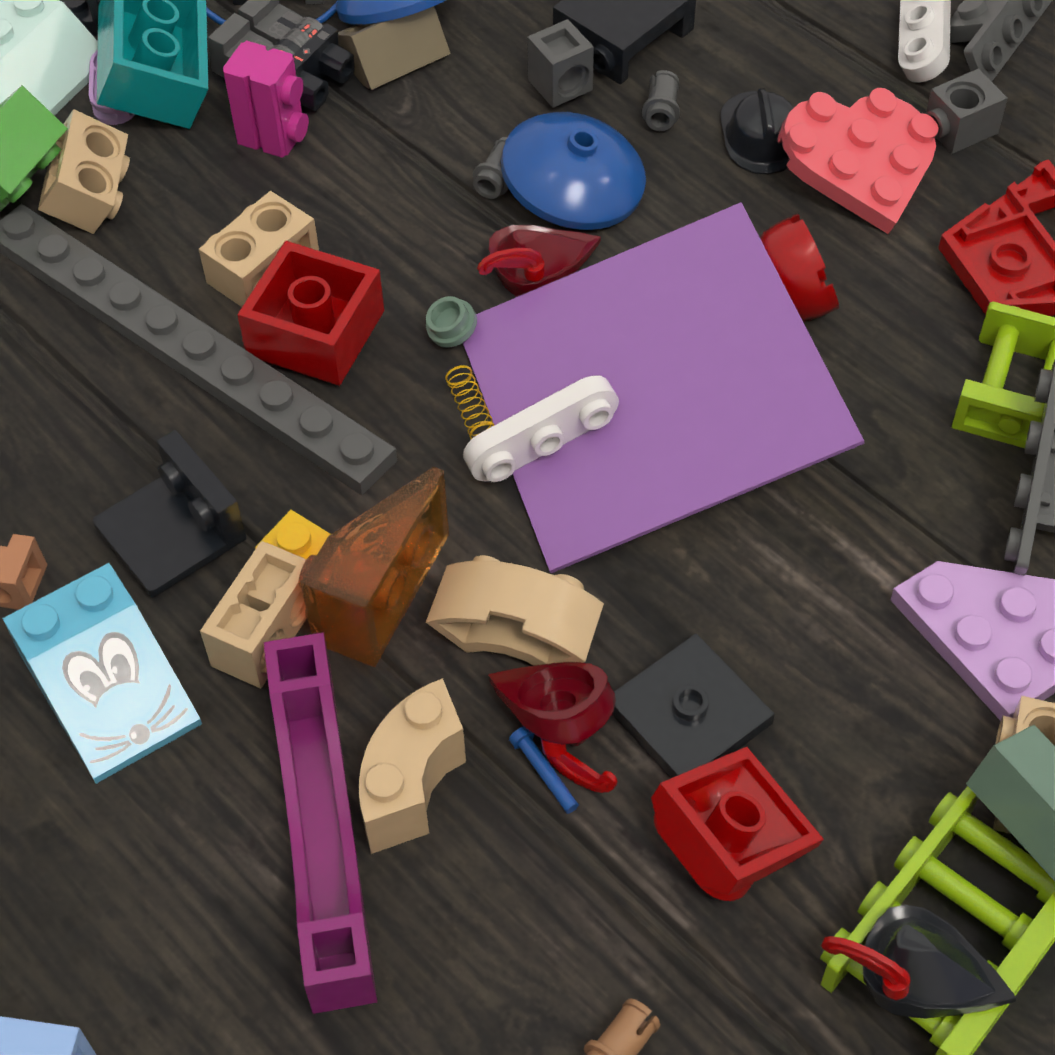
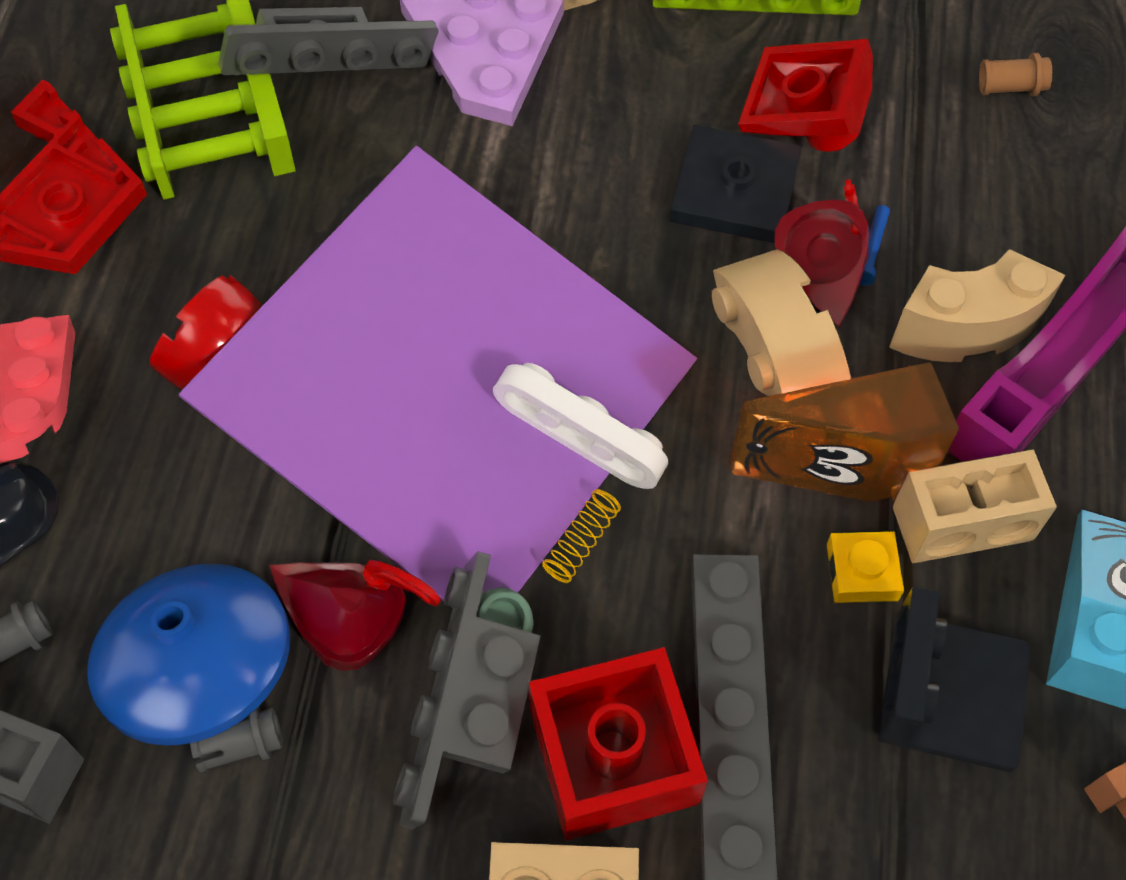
camera: 130 degrees left, 5 degrees up
none -> dark grey bracket [393,551,540,829]

